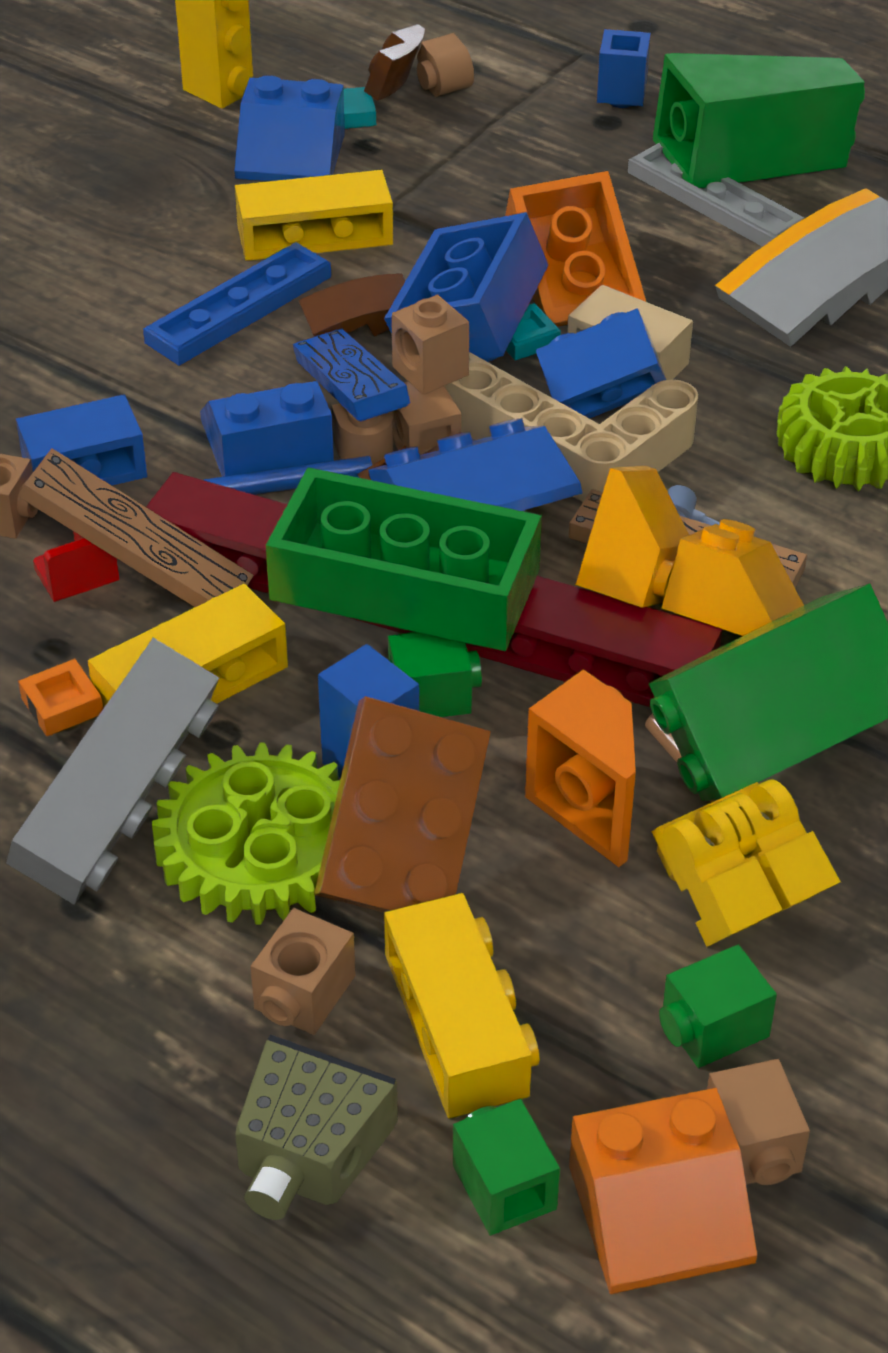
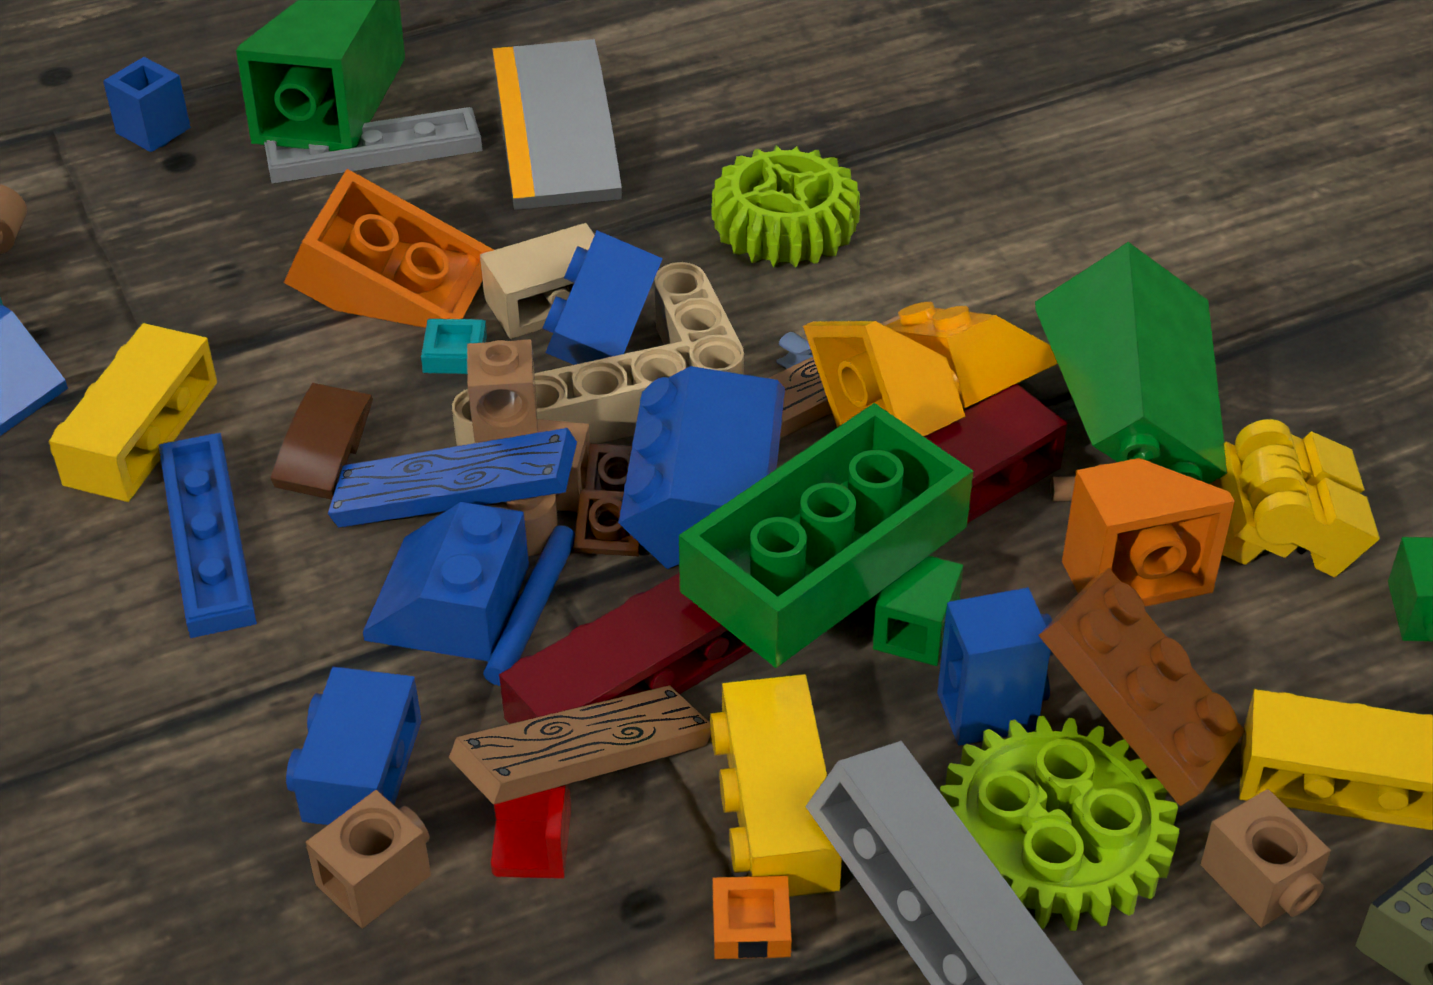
camera: 60 degrees left, 0 degrees up
blue brick [384,212,549,362] -> none

